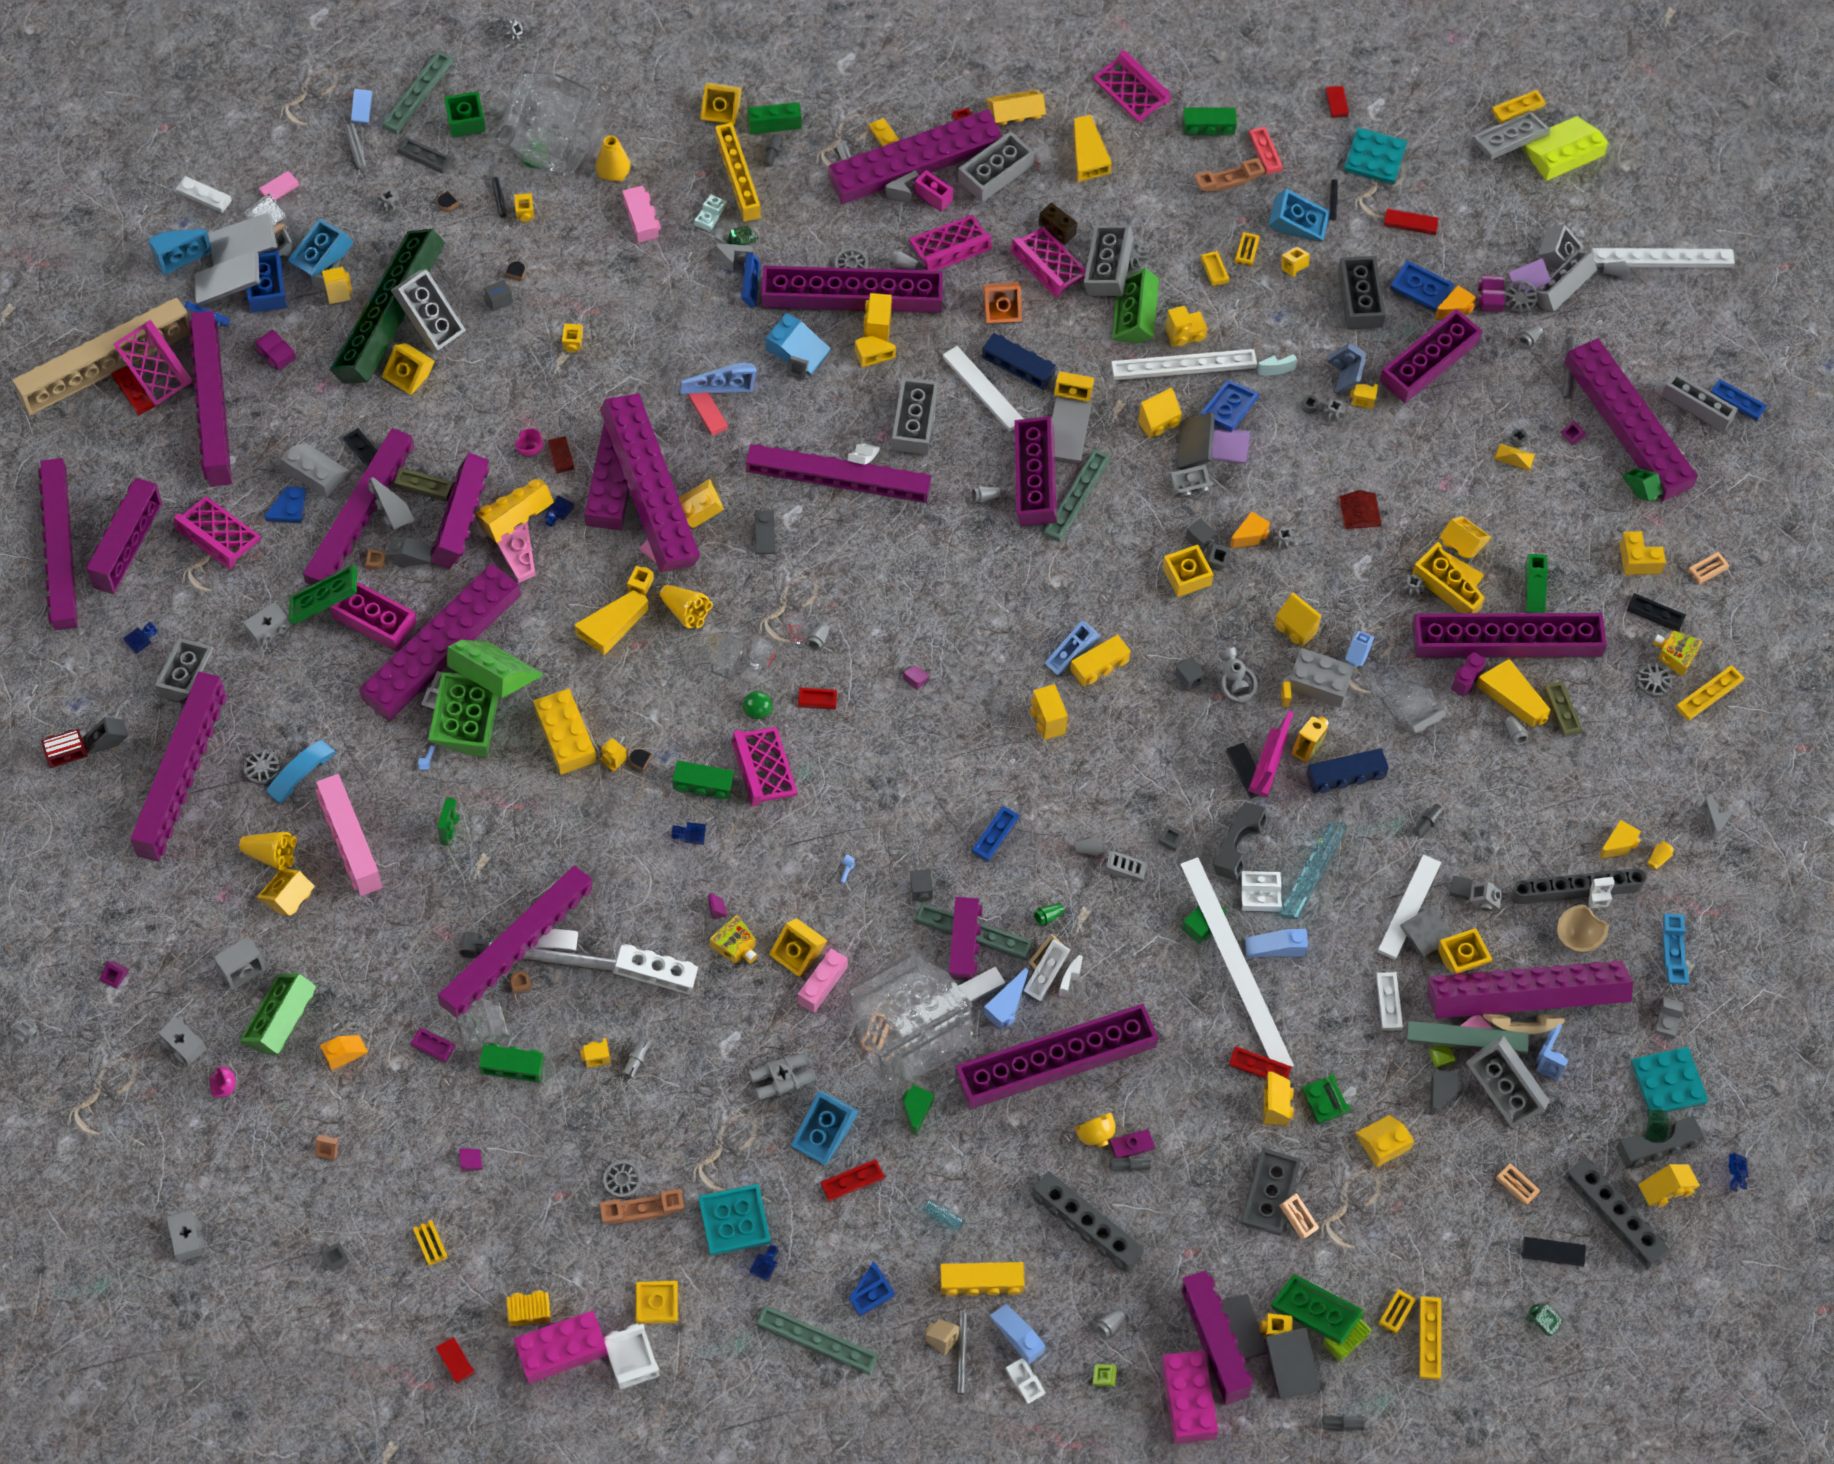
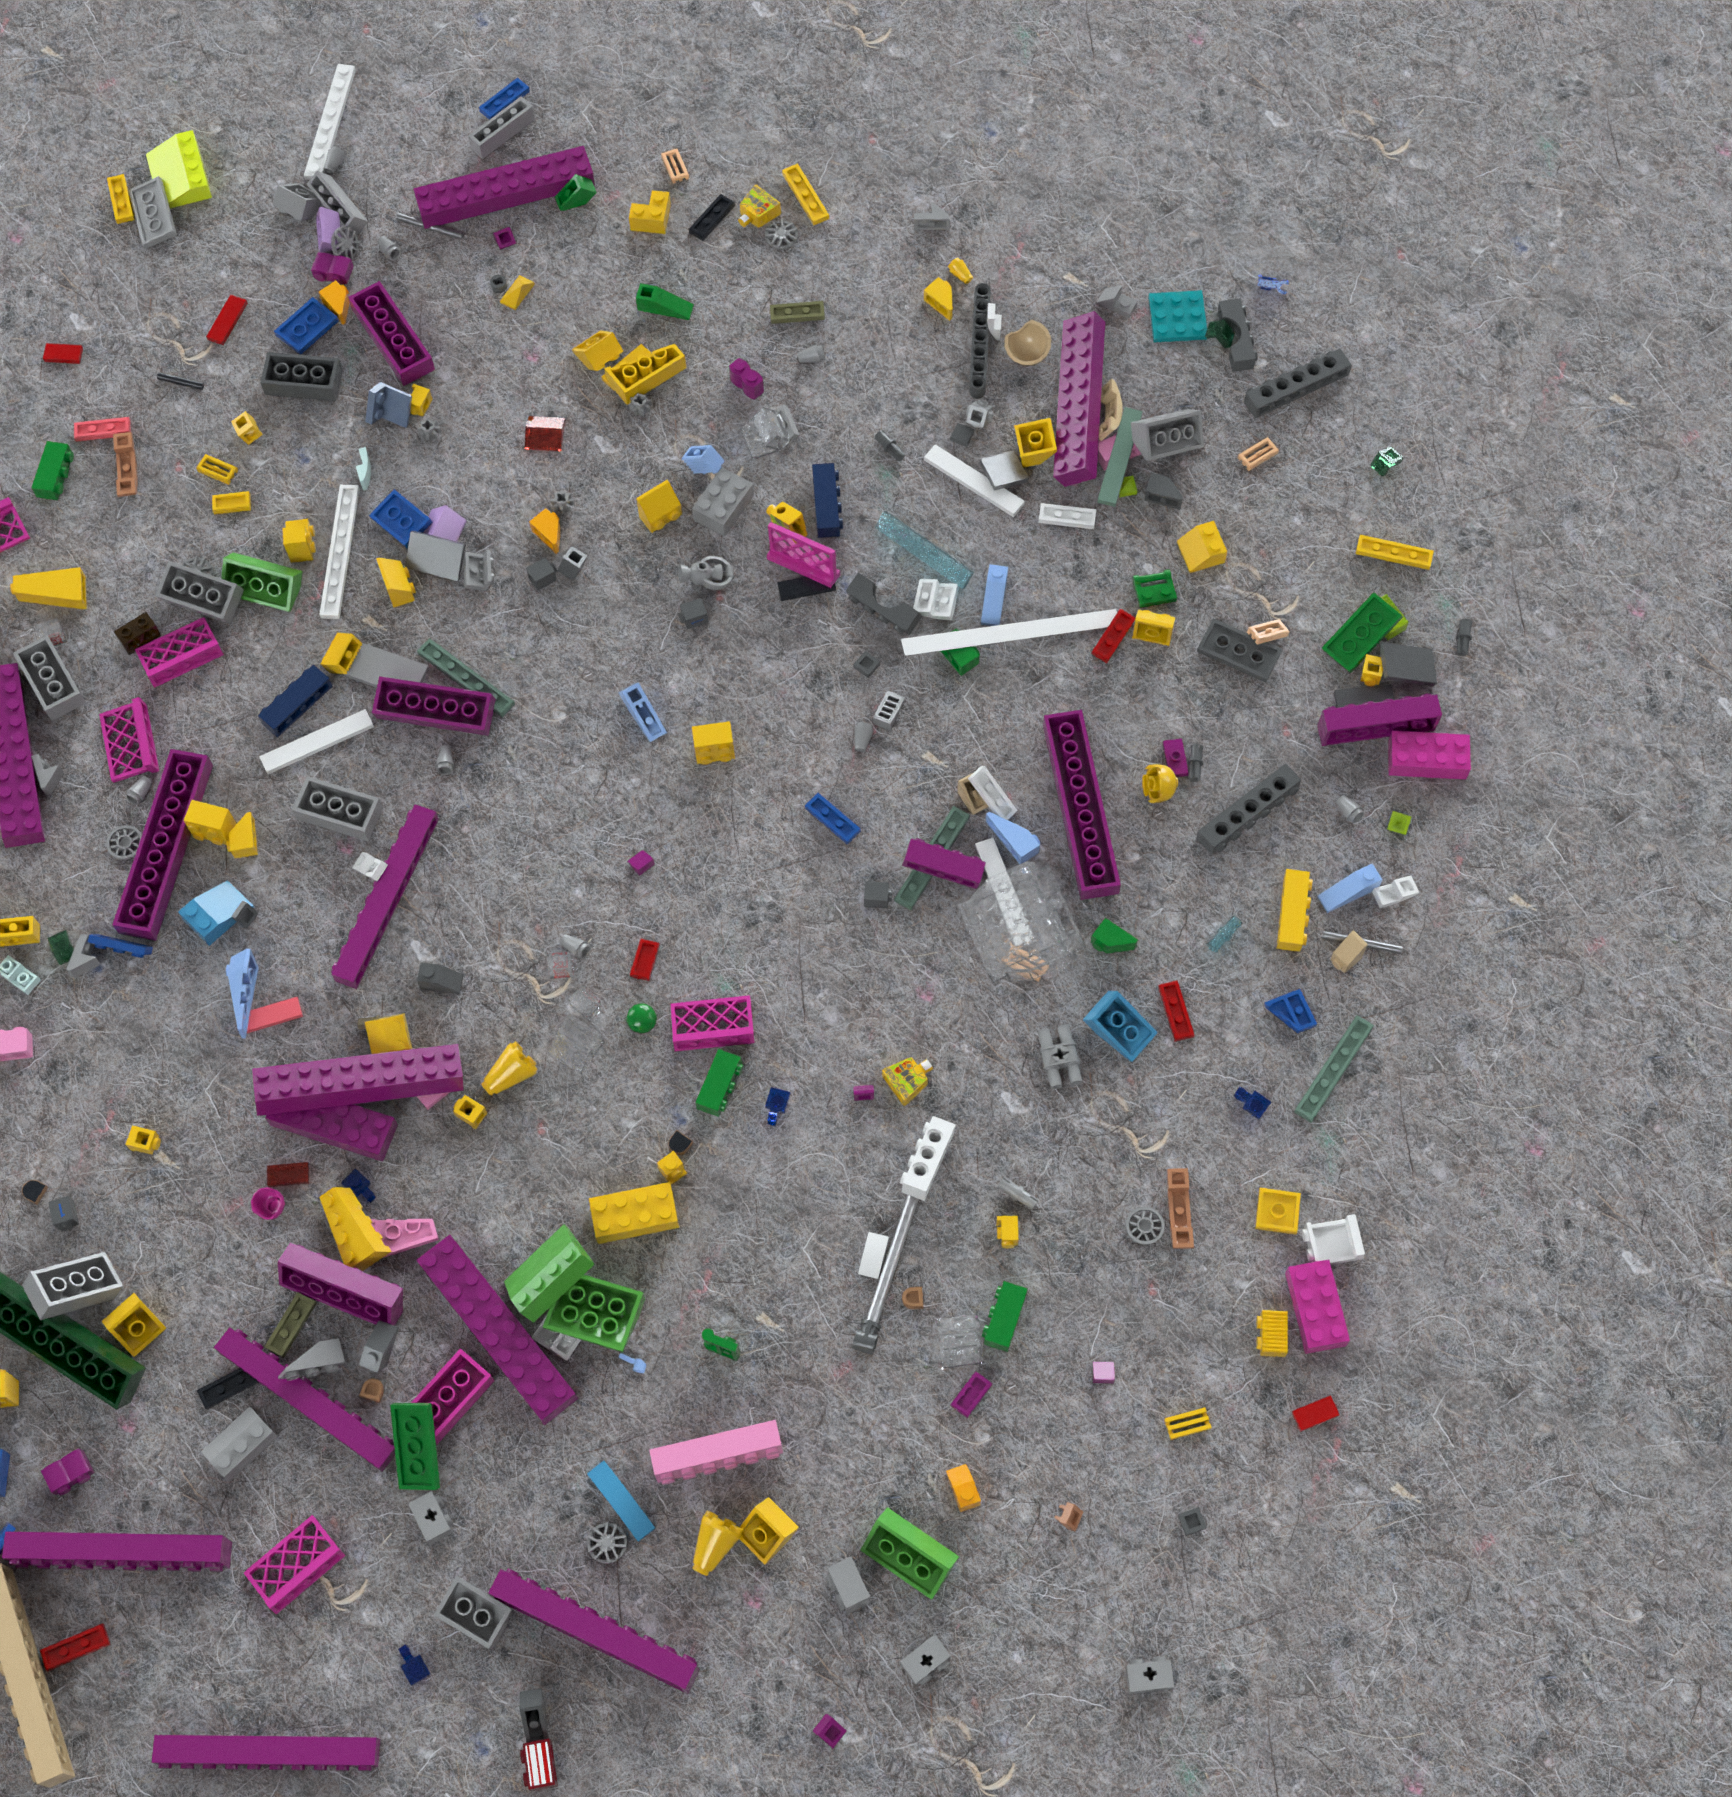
camera: 75 degrees left, 5 degrees up
magenta brick [86,477,163,594] -> none
dark pink fence [113,320,193,406] -> none
dark pink hair [210,1066,236,1098] -> none
blue wing [265,487,306,523] -> none
magenta brick [438,865,592,1018] -> none
yellow slope [574,590,649,655] -> none
teal plate [698,1184,771,1256] -> none
yellow slope [769,918,827,977] -> none
bright pink brick [798,949,848,1013] -> none
light blue hand [840,855,855,883] -> none
dark pink brick [914,170,953,212] -> none
orange slope [983,282,1022,323] -> none
green cone [1034,903,1064,926] -> none
white slope [1059,955,1083,998] -> none
yellow brick [1070,634,1131,687] -> none
yellow brick [1162,544,1214,598] -> none
dark azure slope [1268,189,1330,242] -> none
yellow tile [1281,681,1291,707] -> none
dark grey bush [1301,395,1319,414] -> none
teal plate [1344,127,1408,185] -> none
yellow tile [1378,1289,1416,1335] -> none
magenta brick [1412,613,1607,658] -> none
yellow slope [1476,659,1550,727] -> none
black tile [1522,1236,1586,1267] -> none
light blue bracket [1535,1024,1568,1082] -> none
yellow brick [1638,1164,1700,1208] -> none
dark azure slope [1663,913,1689,985] -> none

